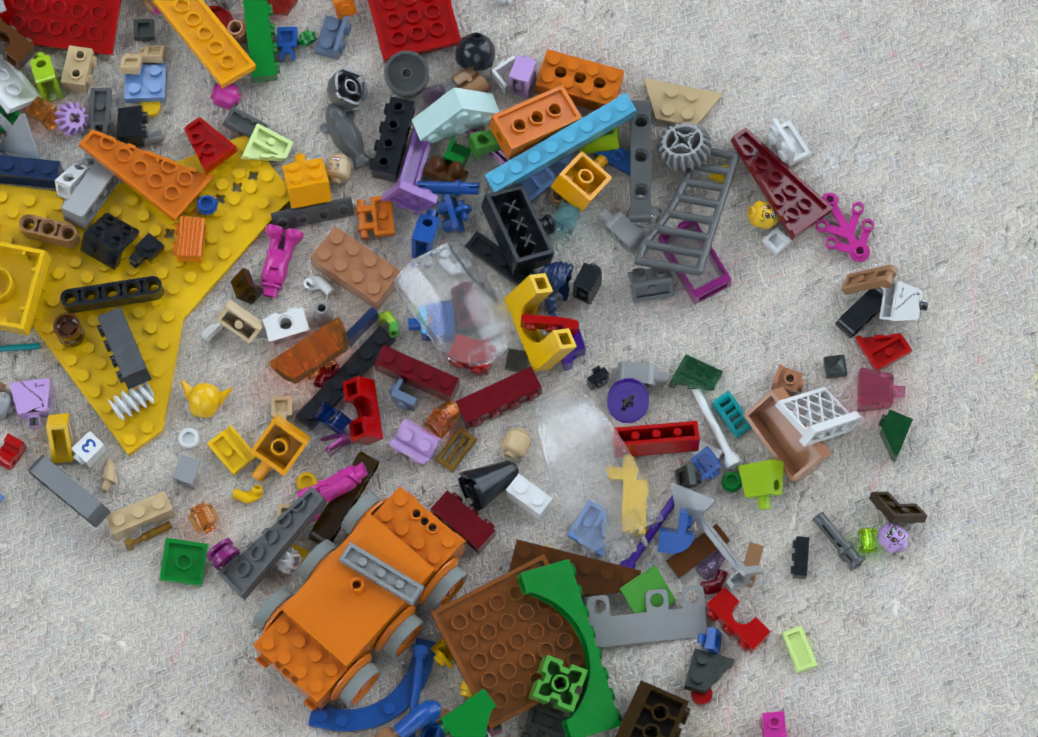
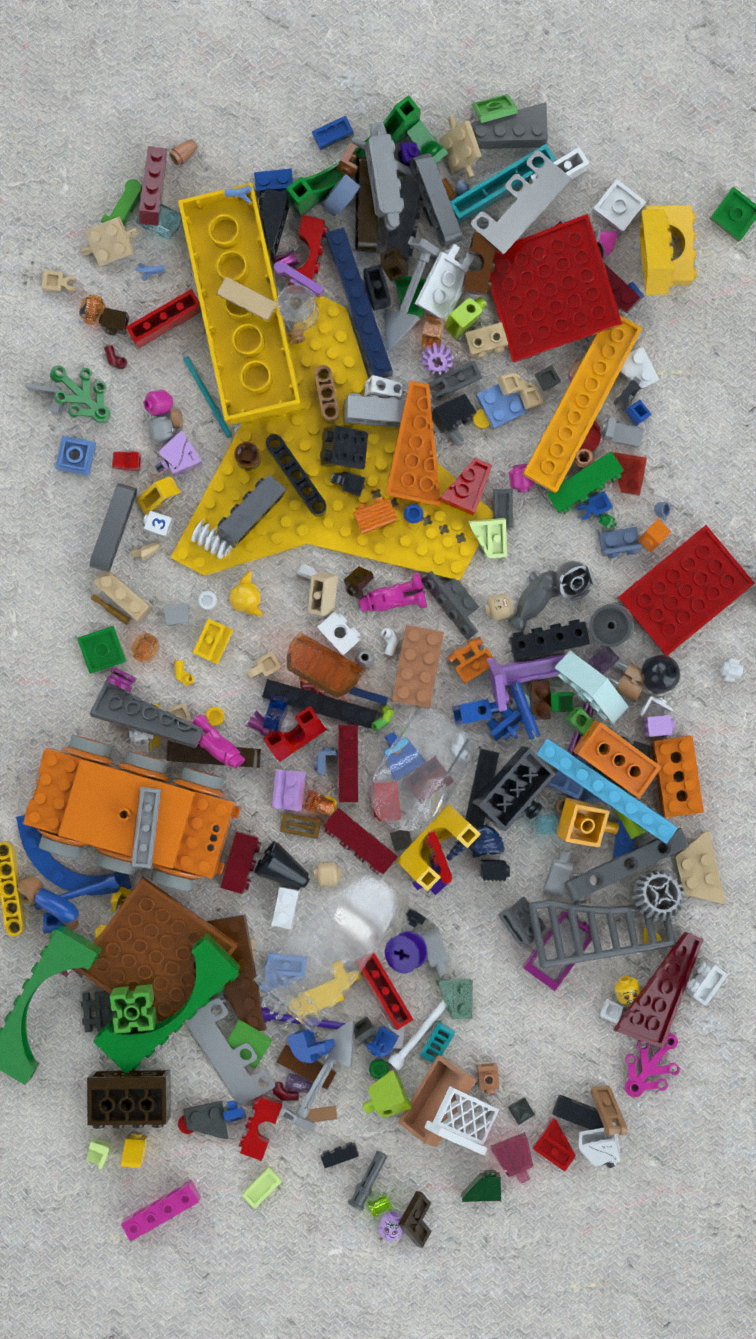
camera: 65 degrees right, 15 degrees up
light orange brick [250,414,311,482] -> none
light orange brick [282,153,332,209] -> none

